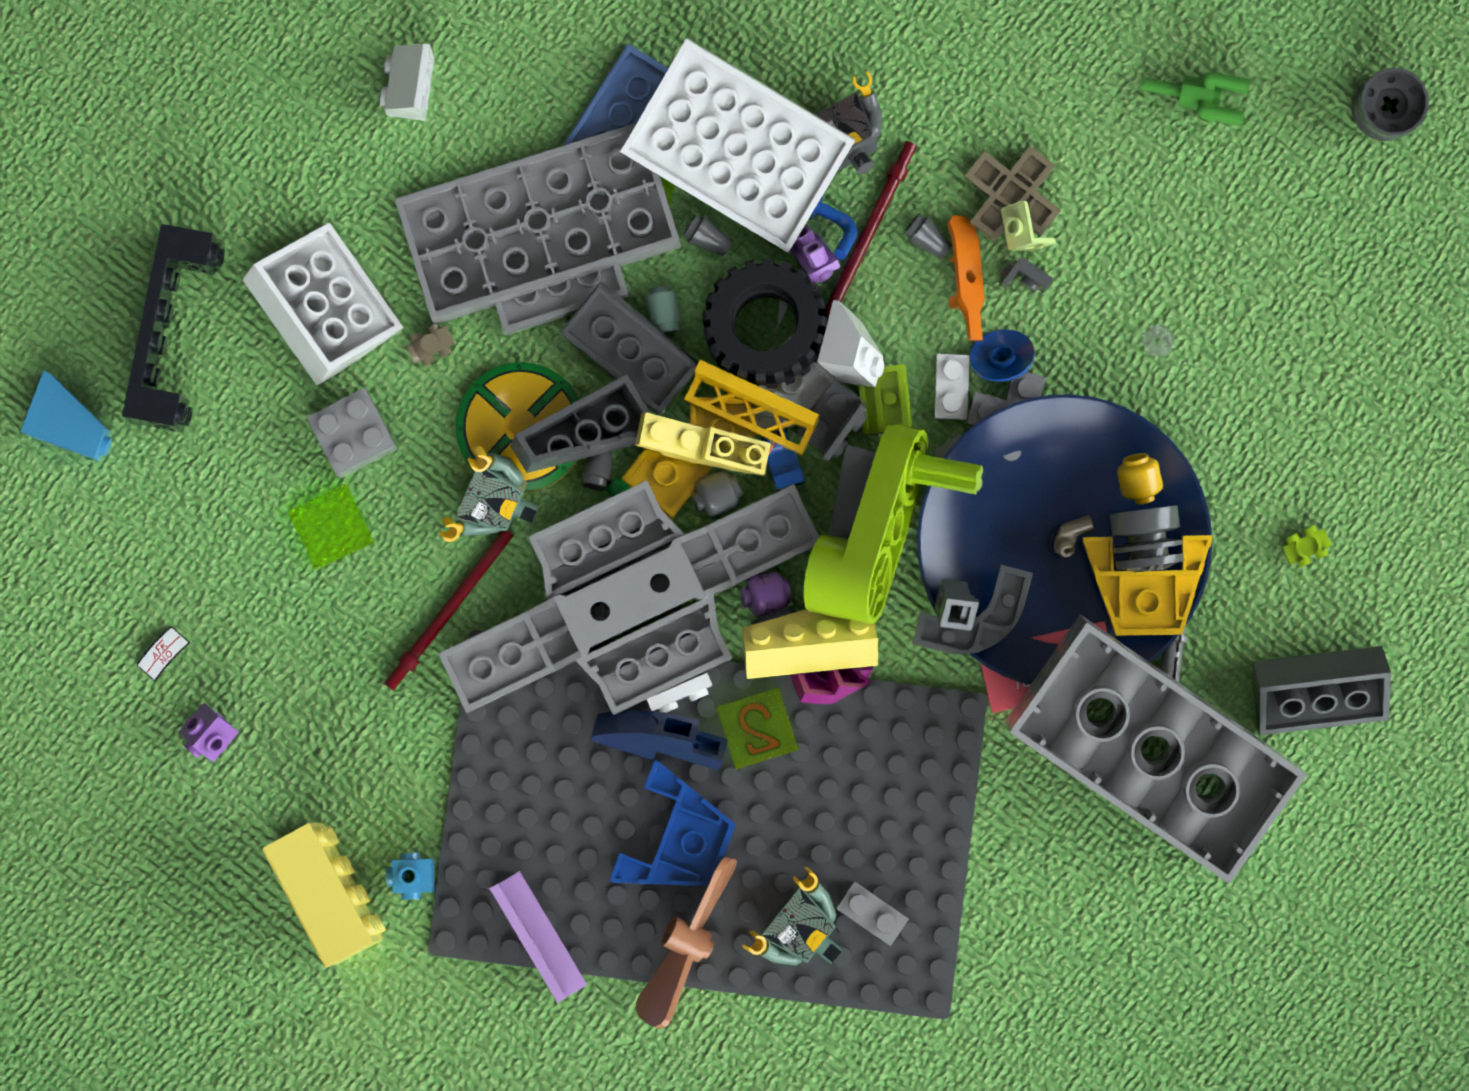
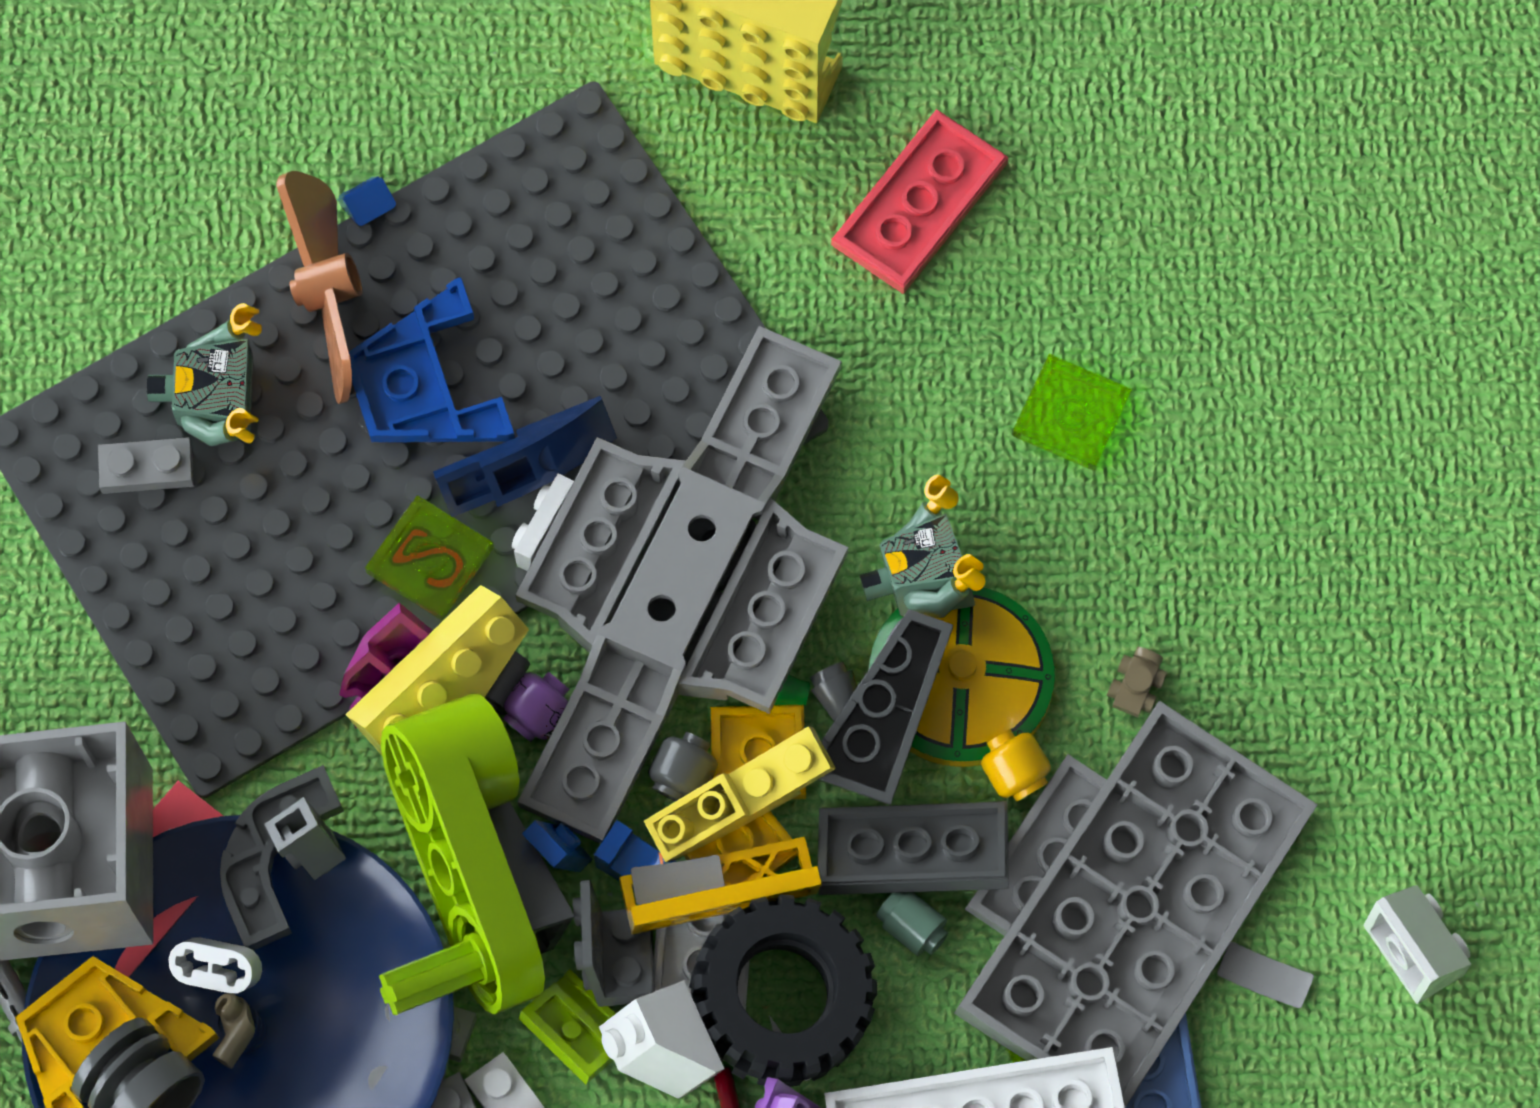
camera: 145 degrees right, 15 degrees down
dark azure slope [20,371,112,461] -> none
black plate [122,224,225,433] -> none
white sticker [136,626,190,682] -> none
medium lavender brick [179,702,239,762] -> none
white slope [243,223,403,385] -> none
light grey brick [307,387,398,479] -> none
dark red bar [384,531,514,691] -> none
dark azure brick [386,853,435,900] -> none
lavender fence [489,871,587,1003] -> none
dark grey cone [683,214,733,256] -> none
none -> white beam [168,937,262,993]
none -> blue slope [337,176,396,226]
none -> blue plate [522,820,593,872]
none -> light grey sticker [631,855,725,905]
none -> coral tile [831,109,1008,294]
none -> yellow head [981,729,1051,802]
none -> light grey sticker [1217,942,1314,1008]

